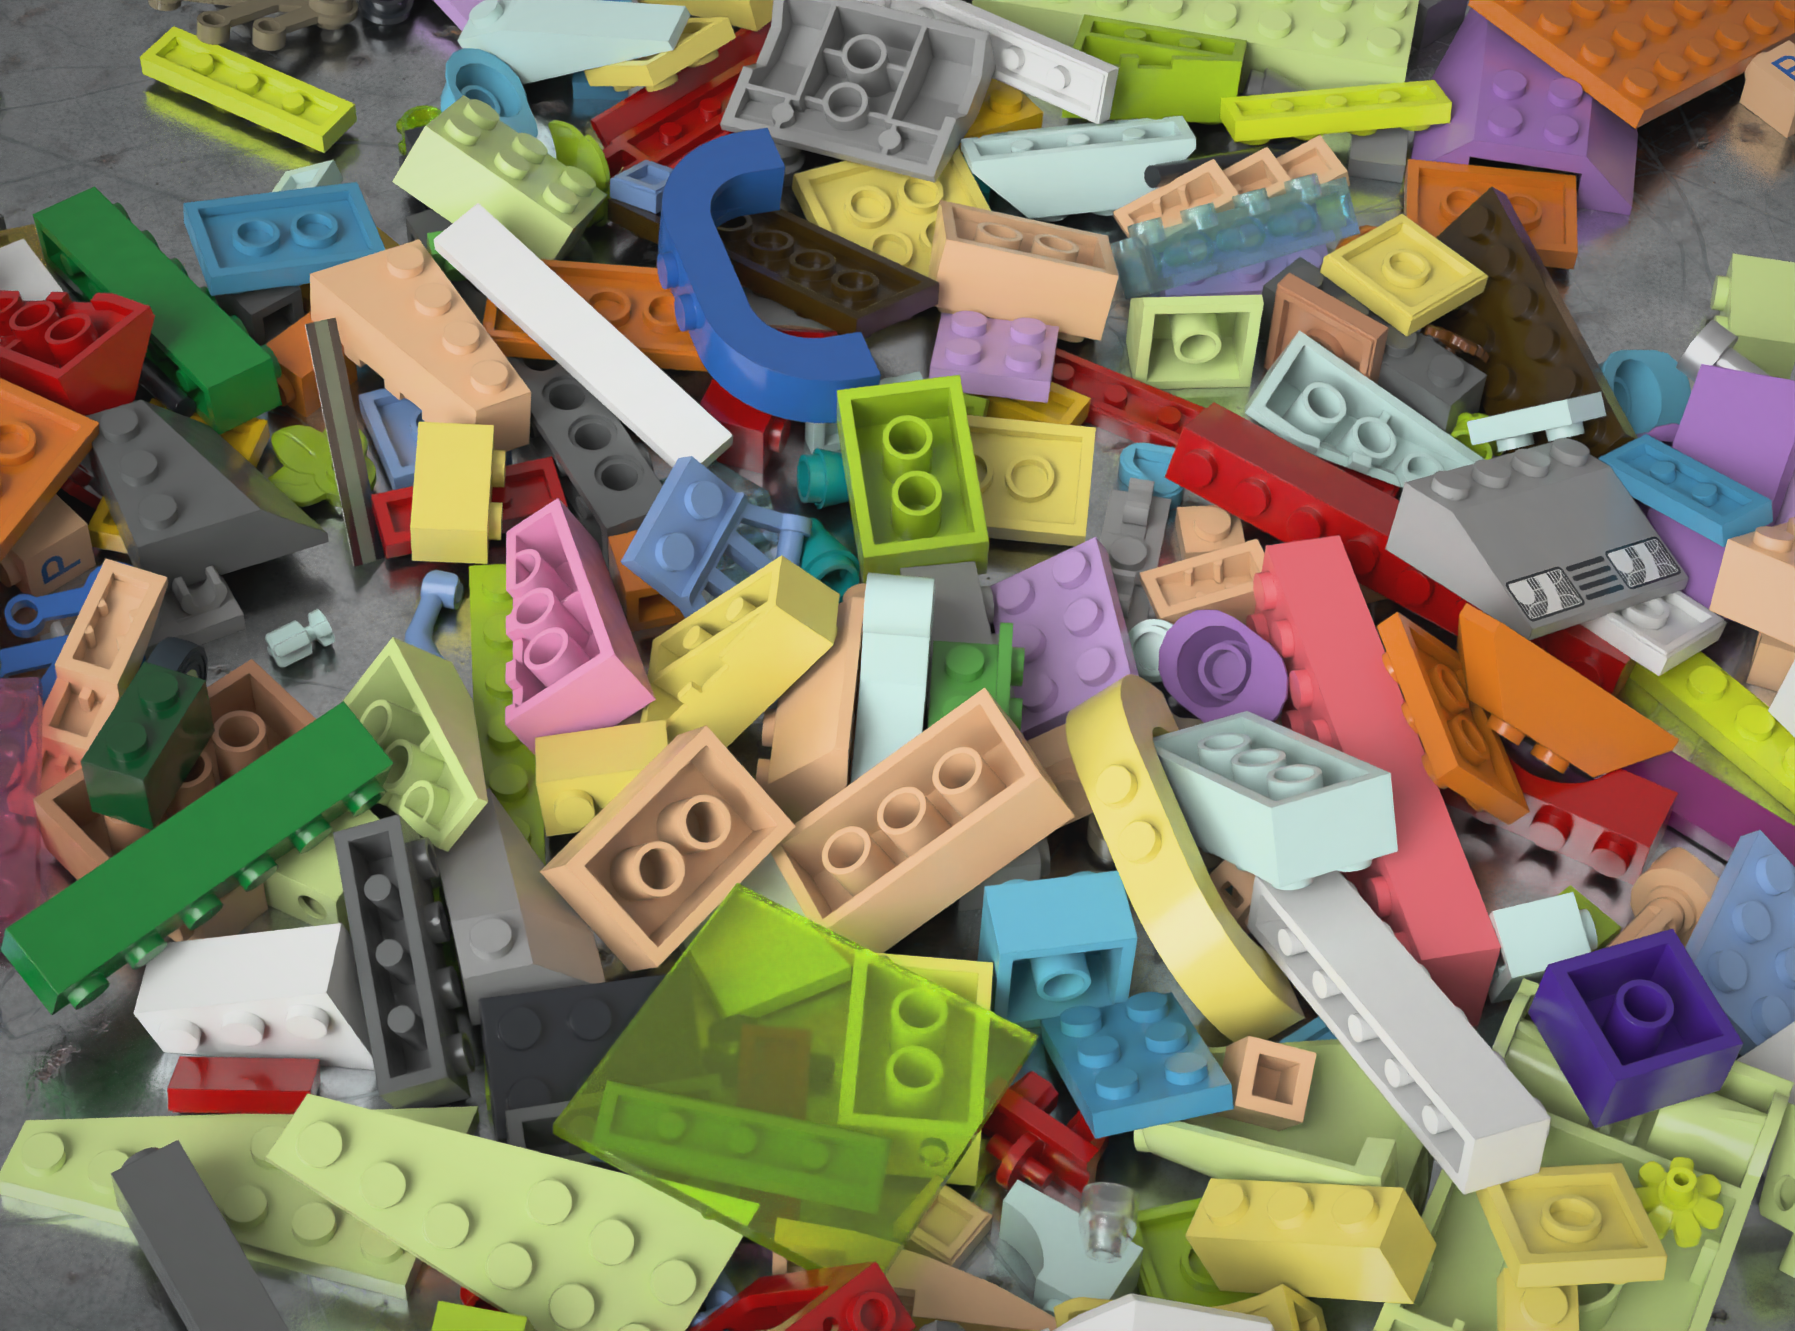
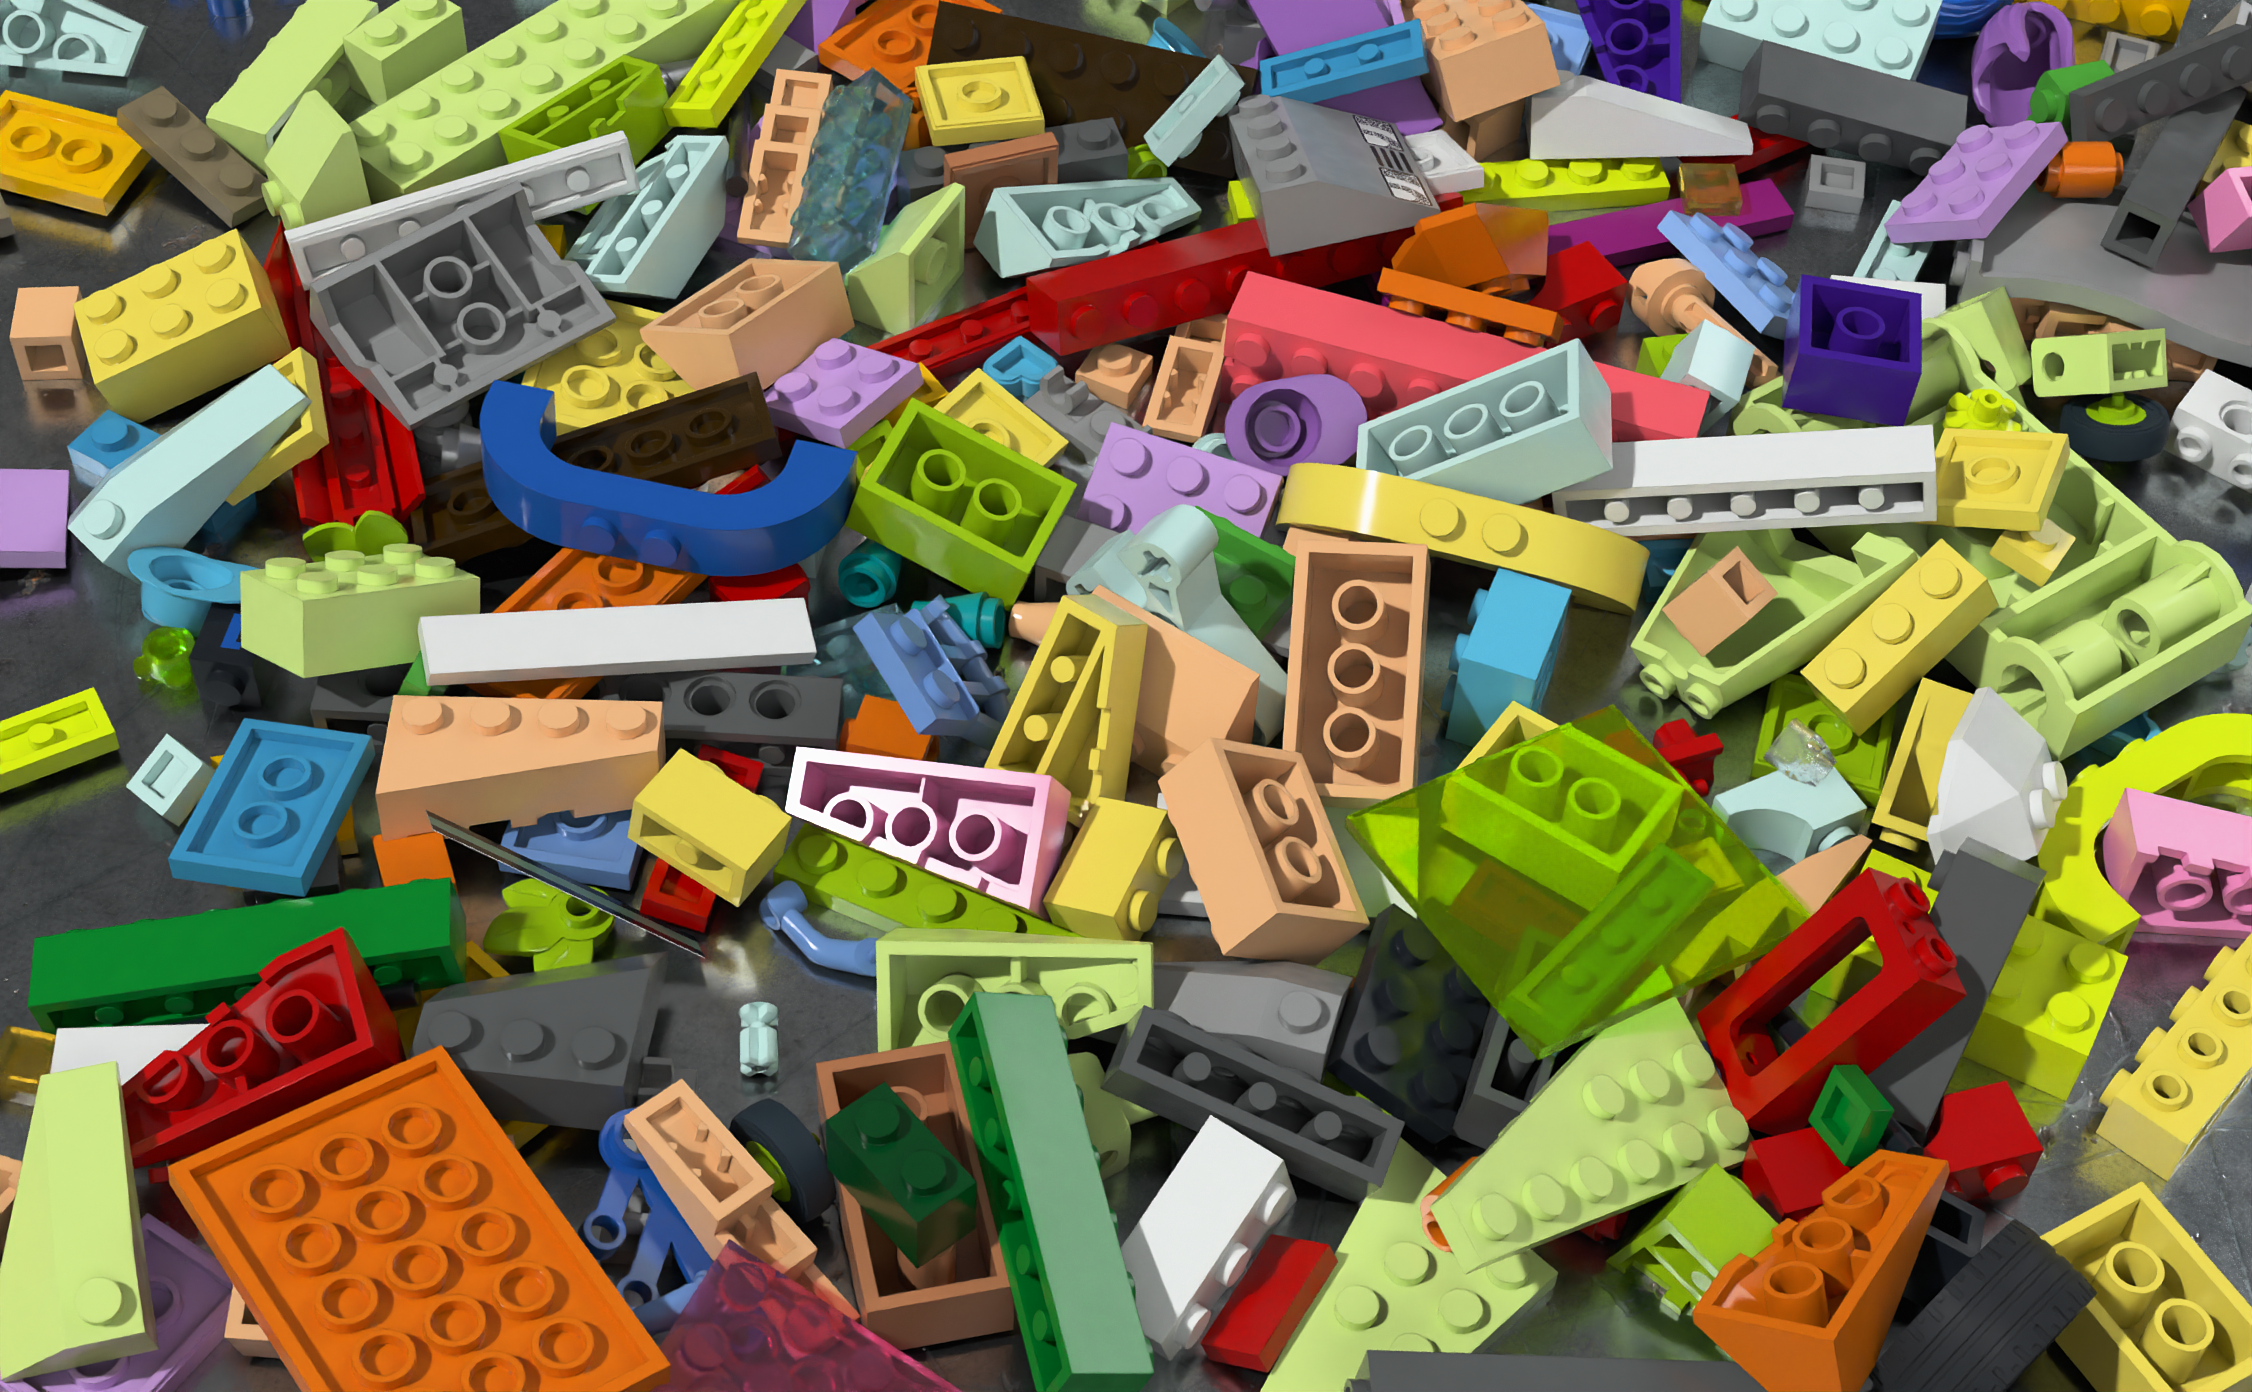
camera: 60 degrees left, 0 degrees up
medium blue tile [610,160,673,214] -> none
dark azure plate [1040,992,1234,1139] -> none
reddish brown plant [1420,324,1489,363] -> none

